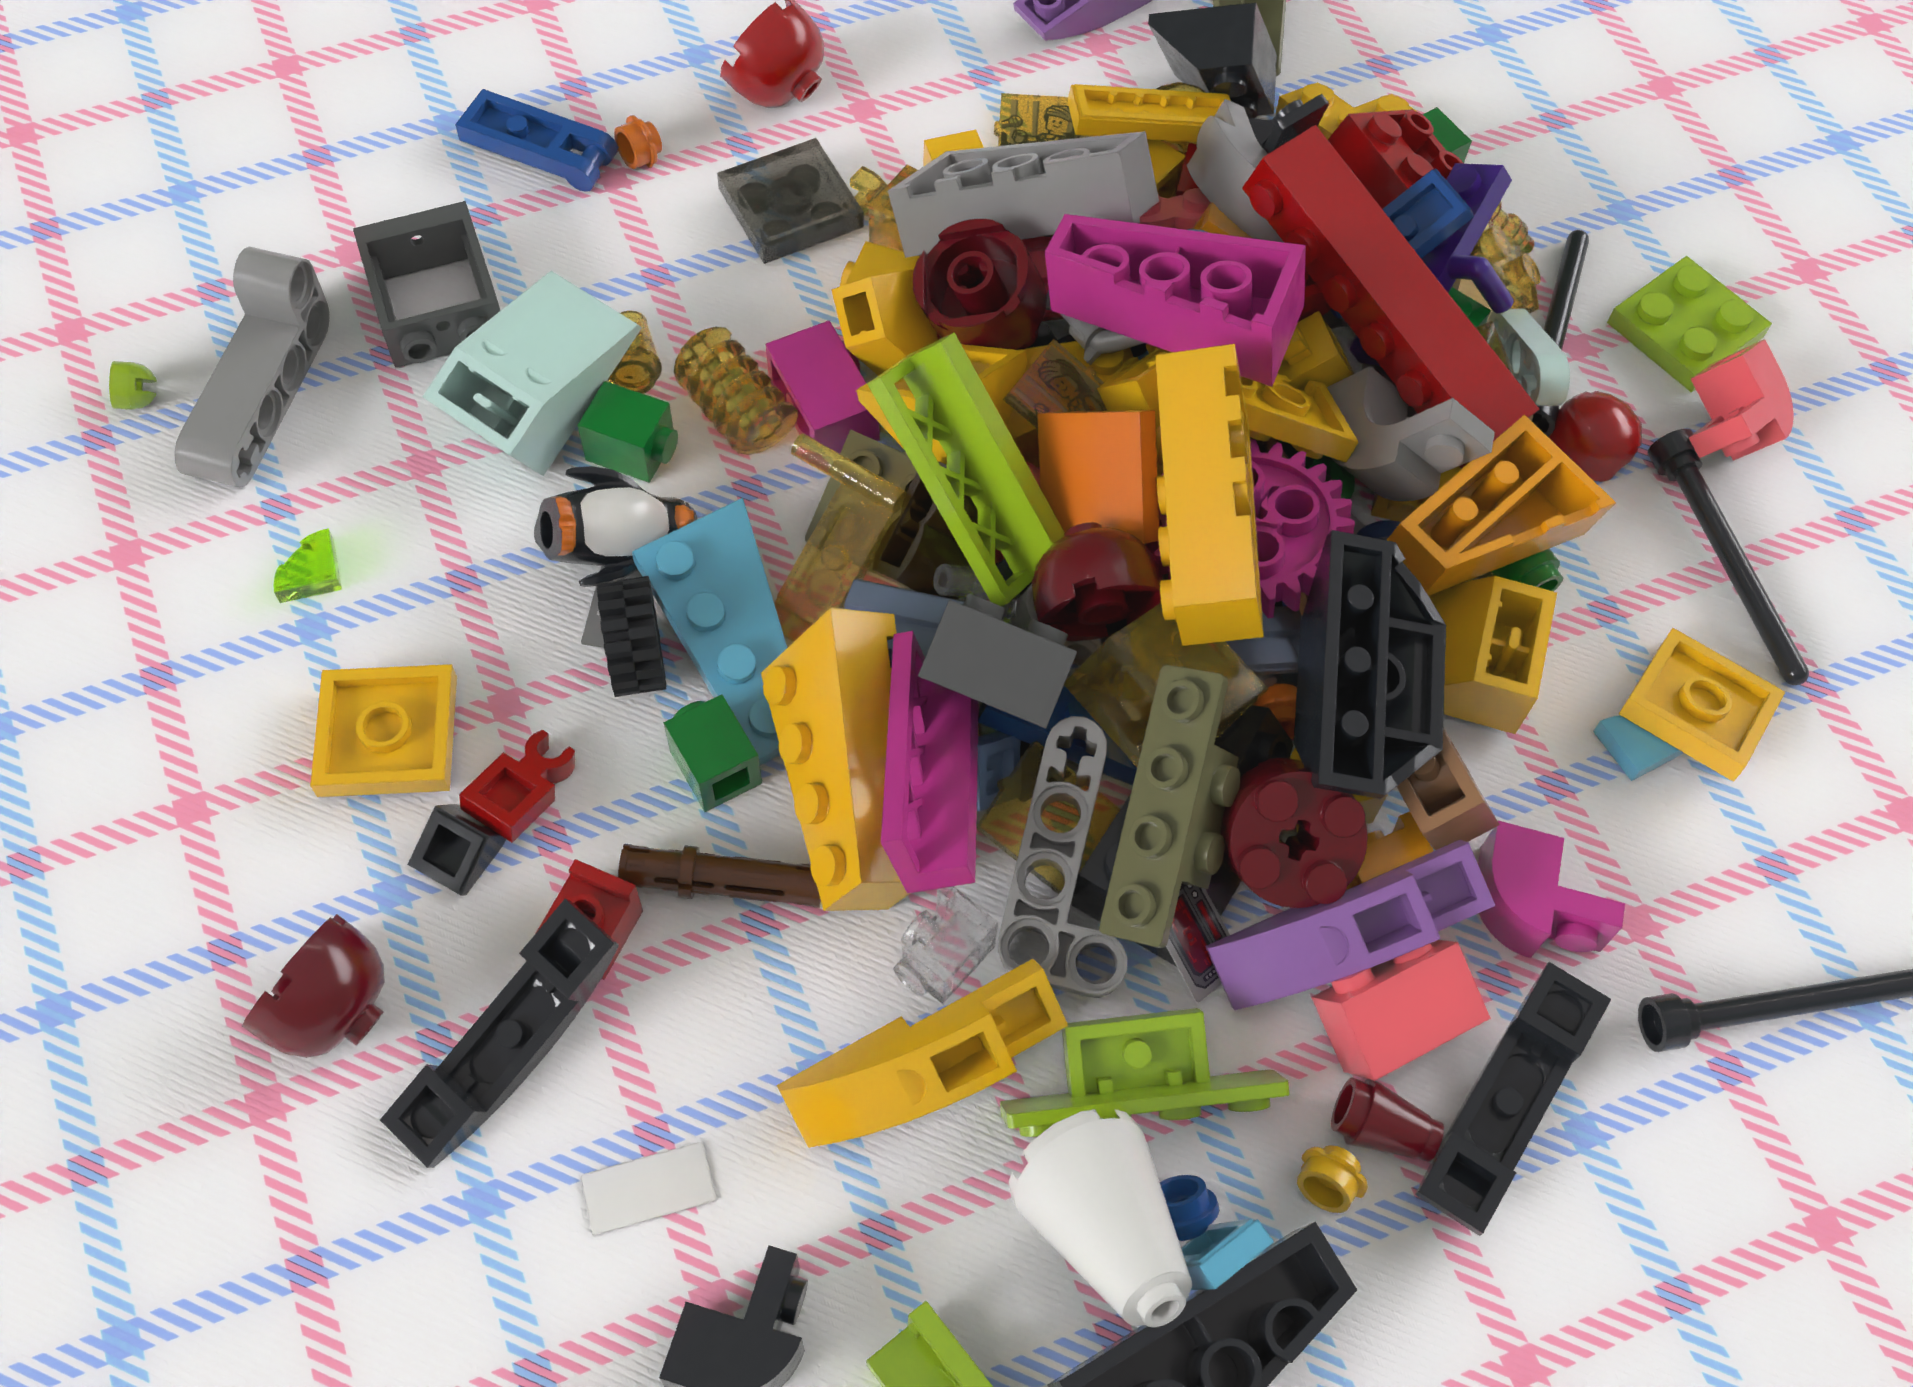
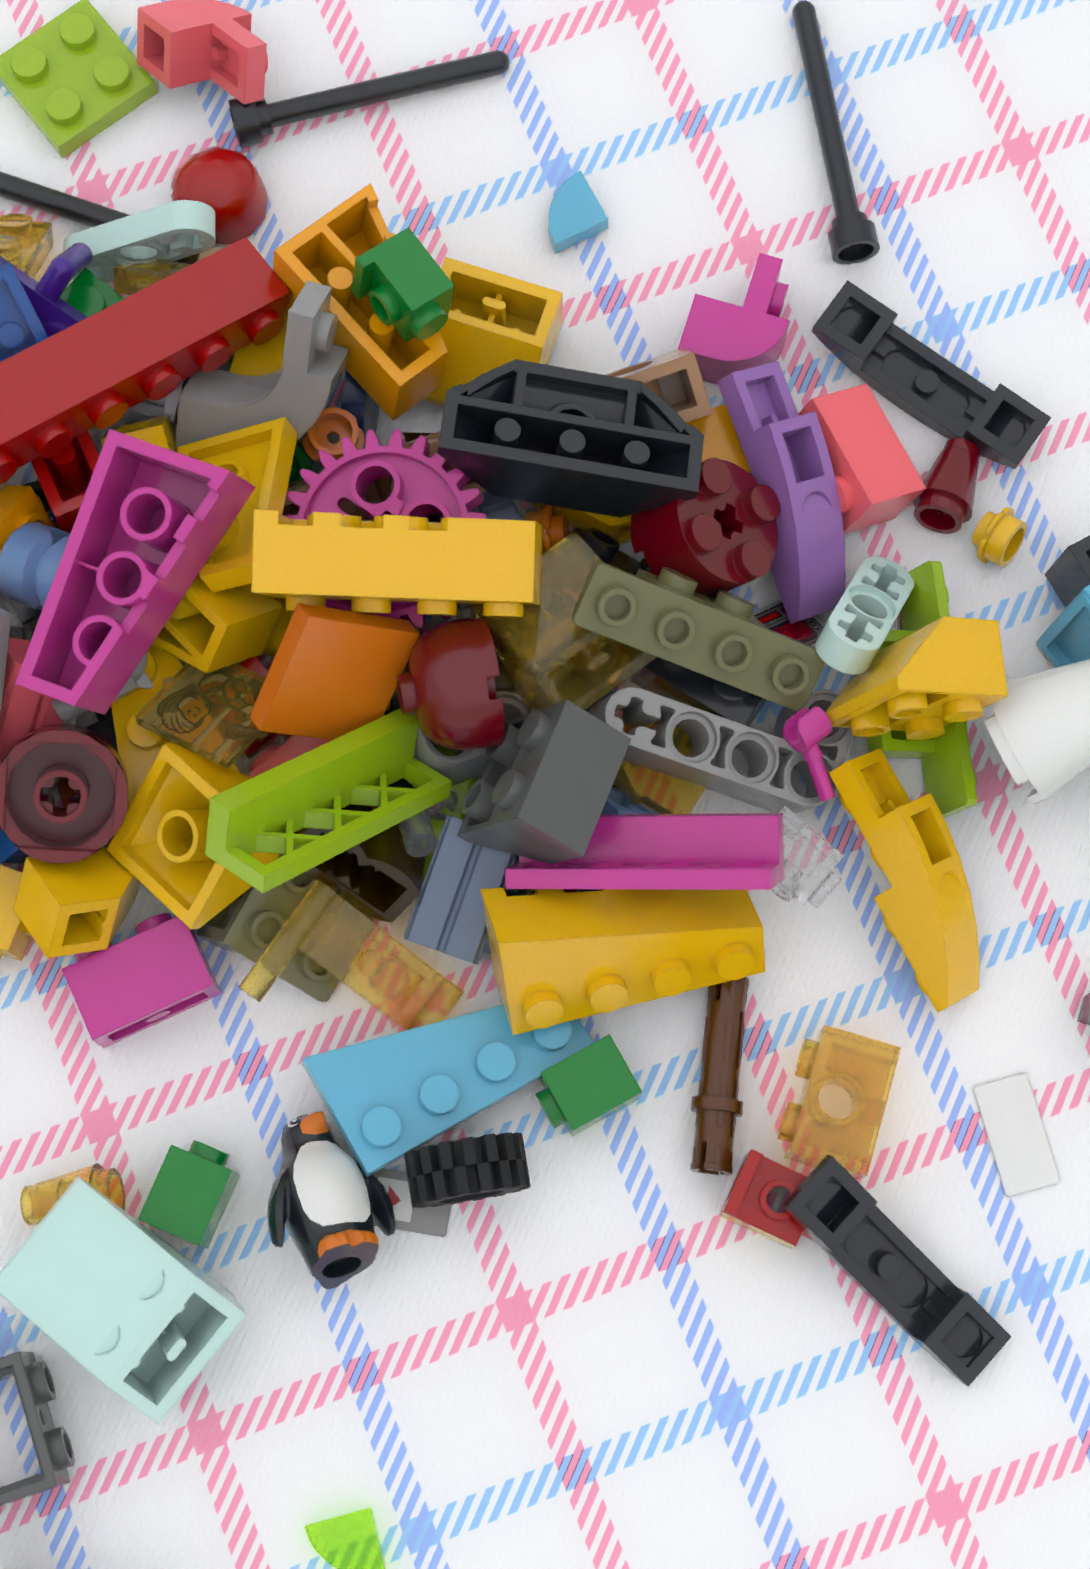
camera: 85 degrees left, 15 degrees up
dark red cylinder [242,914,385,1058] -> none
yellow plate [310,664,457,797] -> none
black slope [407,804,506,896] -> none
red plate [459,730,575,843] -> none
clear yellow piece [673,326,798,455] -> none
blue plate [1160,1175,1220,1241] -> none
yellow tile [1618,627,1785,782] -> none
none -> orange plate [303,407,365,461]
none -> green brick [351,227,454,342]
none -> clear yellow brick [777,1025,901,1181]
none -> dark pink hand [782,707,835,801]
none -> light aqua beam [815,556,914,675]
none -> yellow slope [825,616,1008,740]

